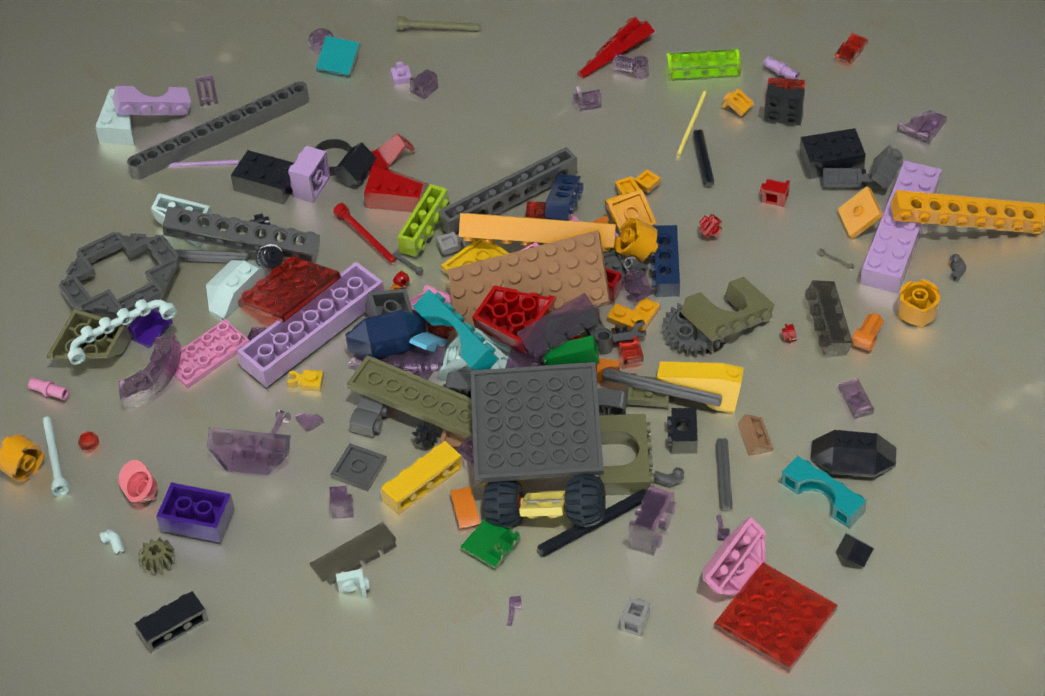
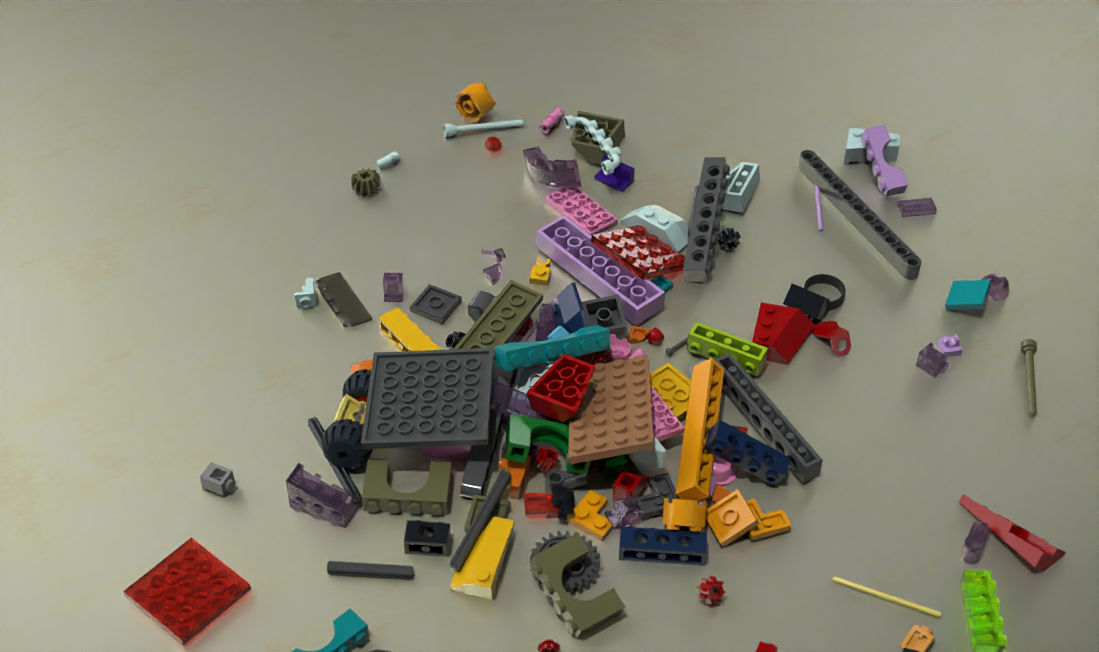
camera: 90 degrees right, 5 degrees down
dark grey plate [59,232,181,315] -> none
coral piece [119,460,158,503] -> none
black brick [134,591,209,654] -> none
dark purple brick [156,482,235,543] -> none
clear purple wedge [207,427,291,475] -> none
black brick [231,150,294,205] -> none
black head [255,244,284,271] -> none
lavender brick [288,146,330,203] -> none
red piece [333,203,396,264] -> none
green plate [460,519,521,569] -> none
clear purple hand [507,596,522,627] -> none
clear purple windscreen [517,293,599,358] -> none
clear purple bracket [573,86,602,112] -> none
dark grey pin [623,257,648,276] -> none
light orange plate [634,169,661,193] -> none
dark grey arm [654,467,684,486] -> none
black axle [693,129,714,187] -> none
bright pink wedge [703,517,766,596] -> none
clear purple hand [716,515,730,541] -> none
medium nougat slope [738,414,774,455] -> none

